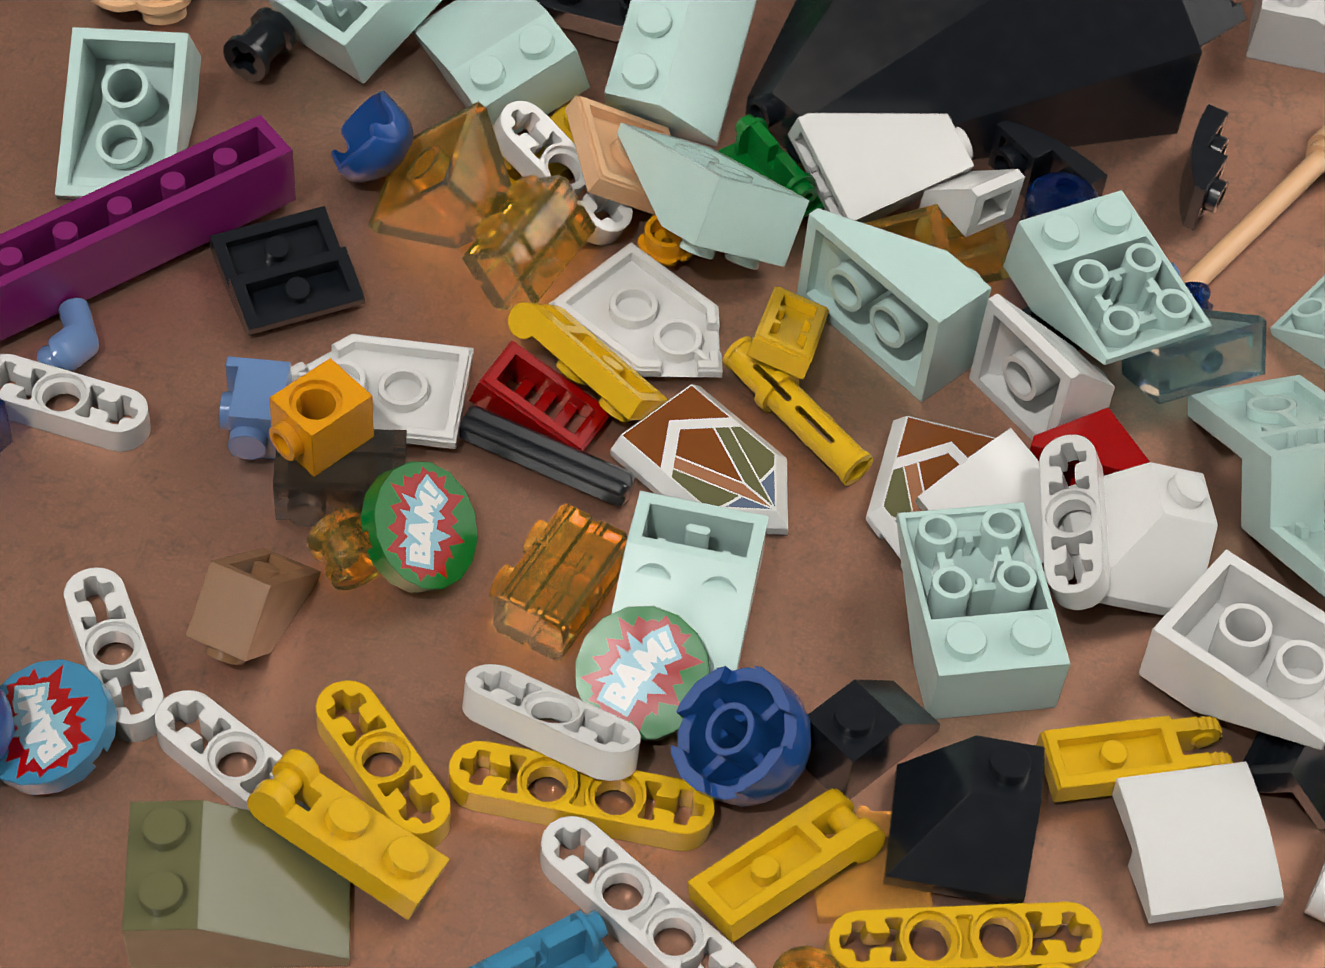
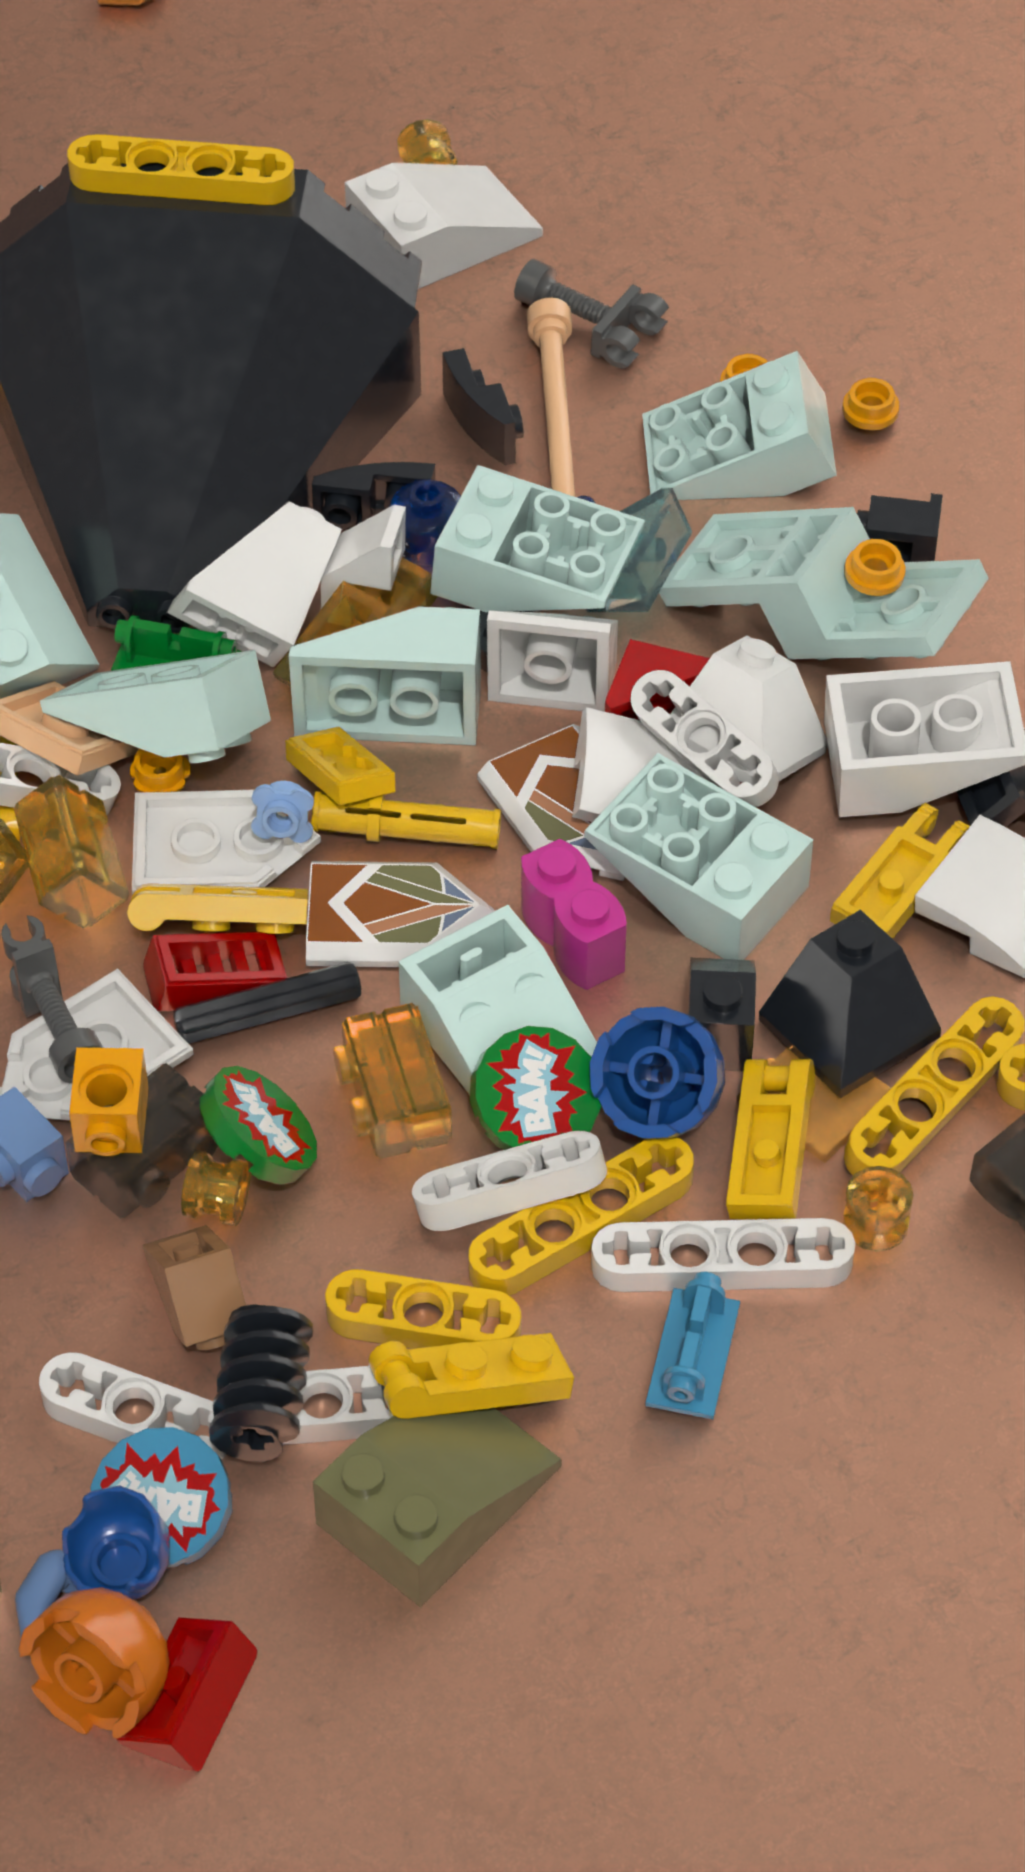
camera: 40 degrees left, 0 degrees up
none -> dark grey bar [1,916,103,1083]
none -> black piece [209,1304,314,1462]
none -> light blue plate [251,781,314,843]
none -> dark pink brick [521,839,626,990]

